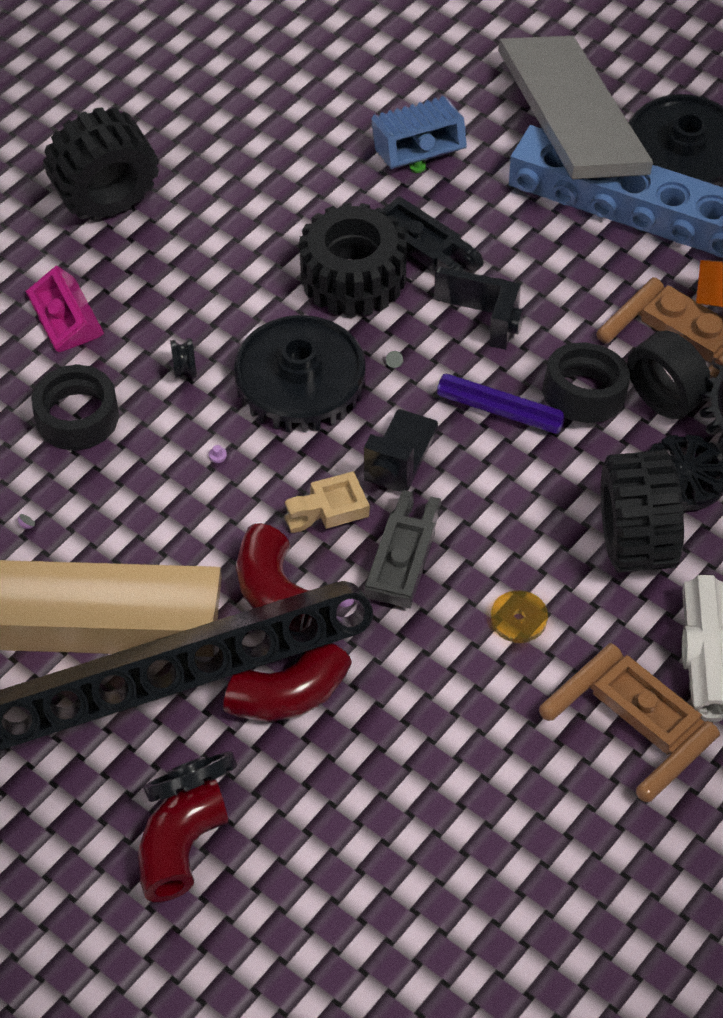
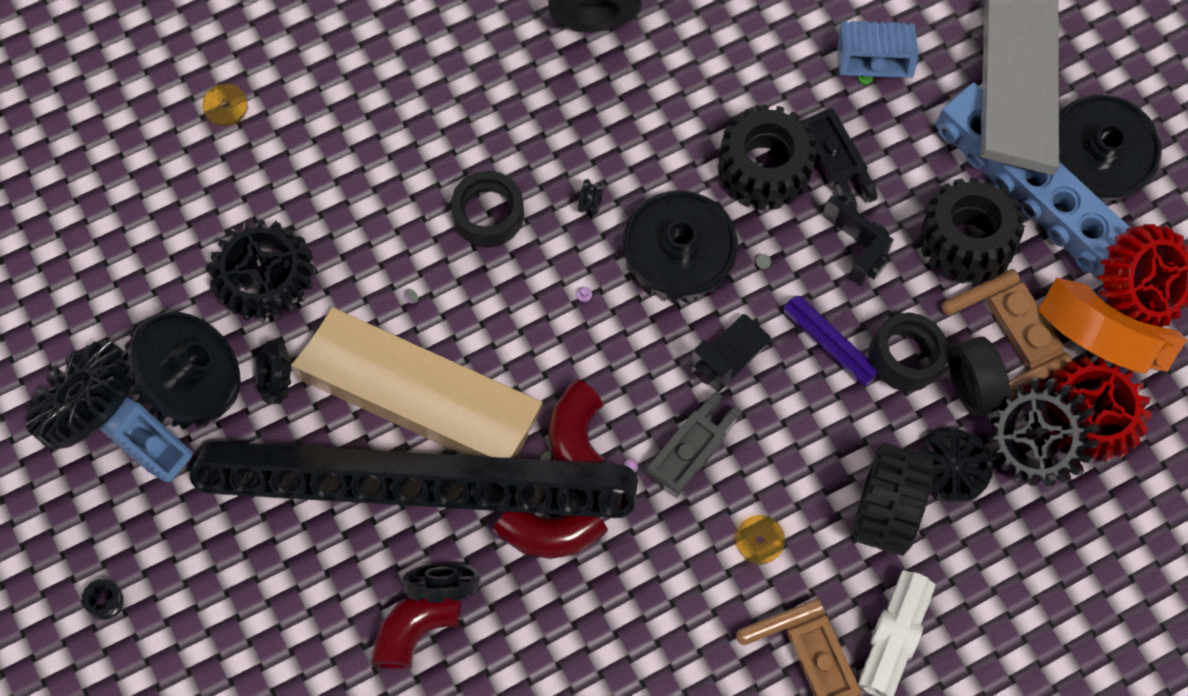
camera: 20 degrees right, 15 degrees up
dark pink slope [25,265,104,352] -> none
tan plate [284,471,370,533] -> none
none -> black tyre [919,178,1025,284]

